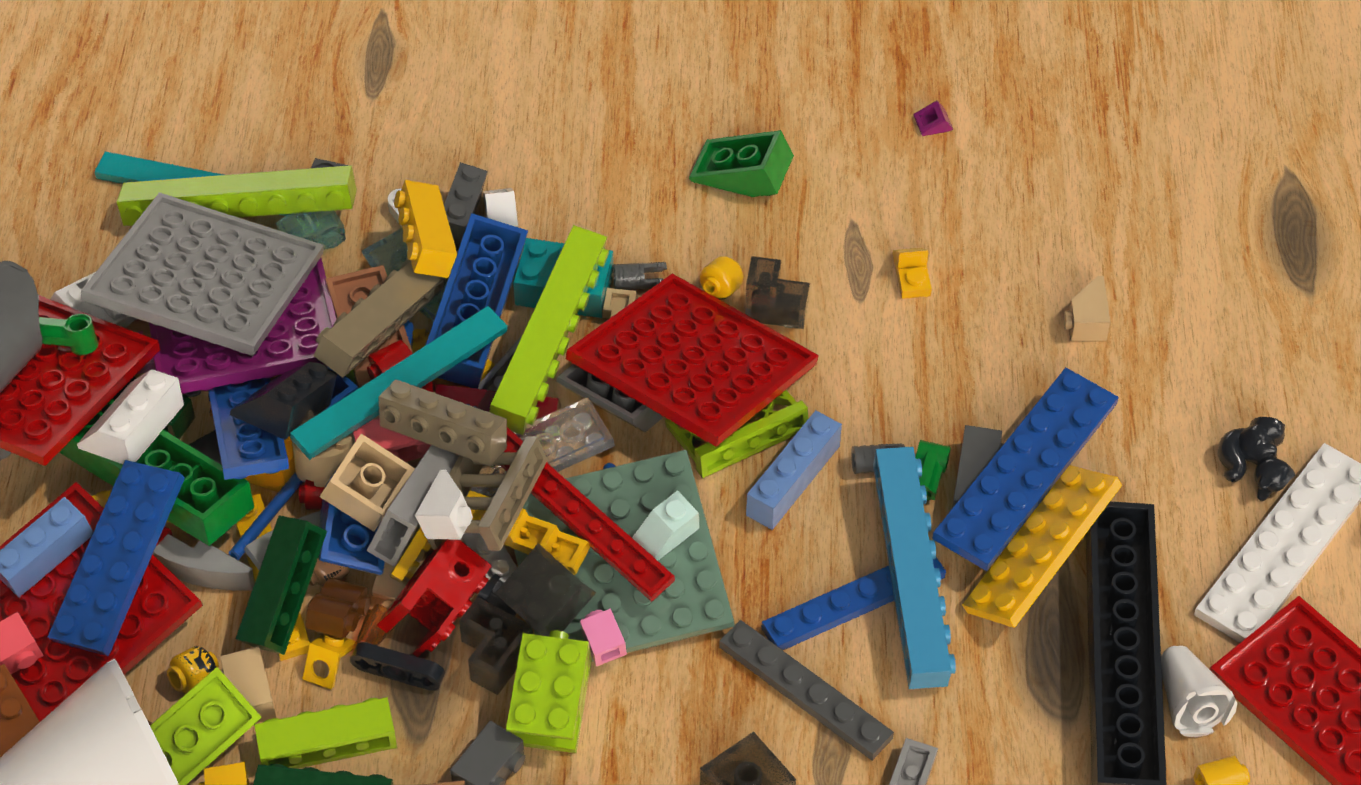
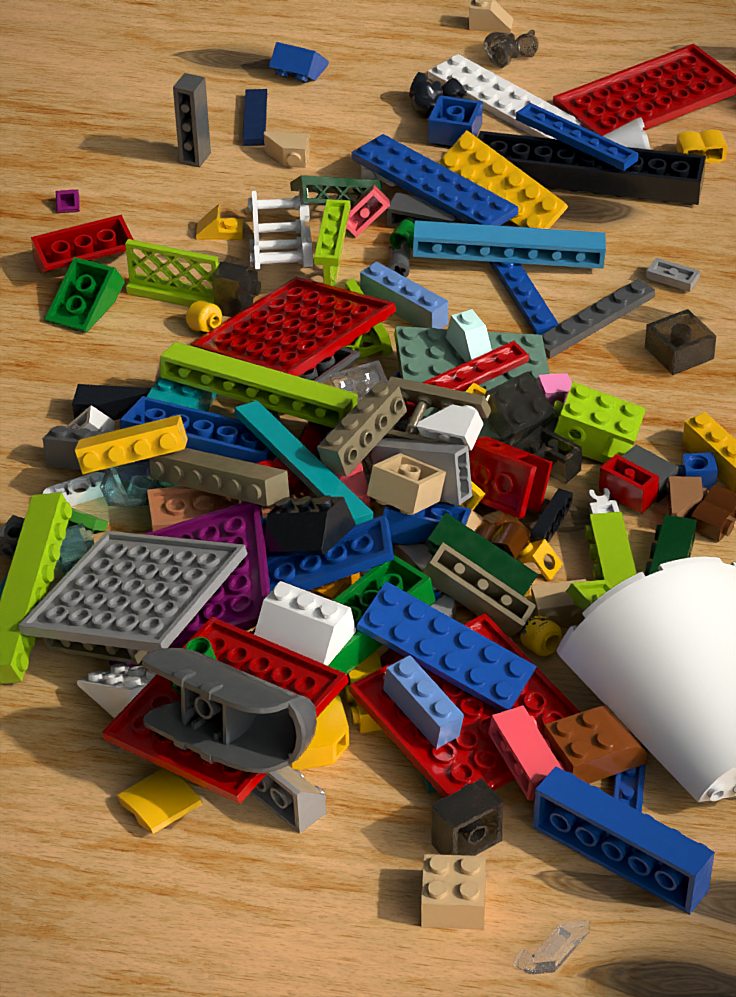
camera: 80 degrees left, 10 degrees down
none -> red slope [31,214,134,273]
none -> bright green plate [68,507,108,534]
none -> black slope [72,384,152,421]
none -> lime fence [125,239,225,307]
none -> dark grey brick [173,73,211,168]
none -> dark blue tile [243,89,268,146]
none -> white fence [248,188,313,271]
none -> blue slope [269,42,329,82]
none -> yellow slope [288,695,349,771]
none -> dark green fence [290,175,383,207]
none -> lime fence [314,199,350,287]
none -> coral slope [347,184,390,237]
none -> dark tan brick [422,542,536,638]
none -> blue brick [428,95,483,146]
none -> blue plate [516,103,639,171]
none -> white plate [589,488,620,514]
none -> red brick [599,454,659,514]

